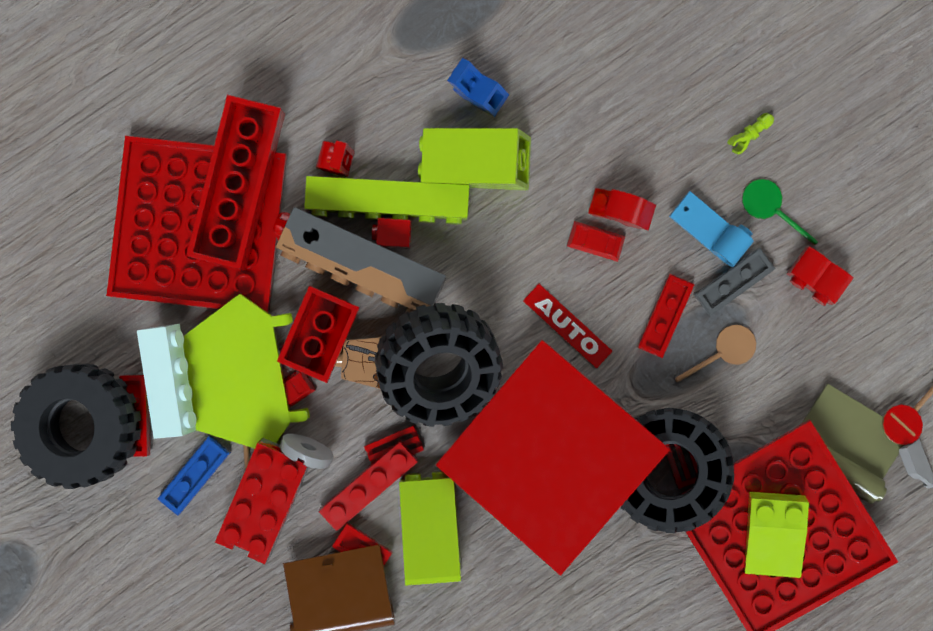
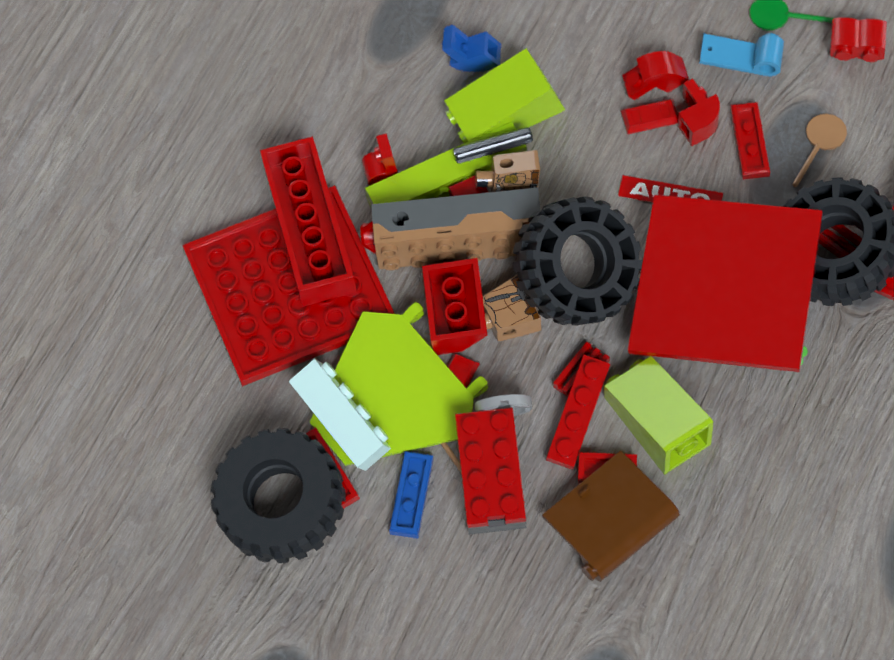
camera: 25 degrees left, 25 degrees down
dark grey tile [694,247,776,316] -> none
none -> axle [453,127,533,164]
none -> medium nougat torso [475,150,540,192]
none -> red brick [678,78,720,147]

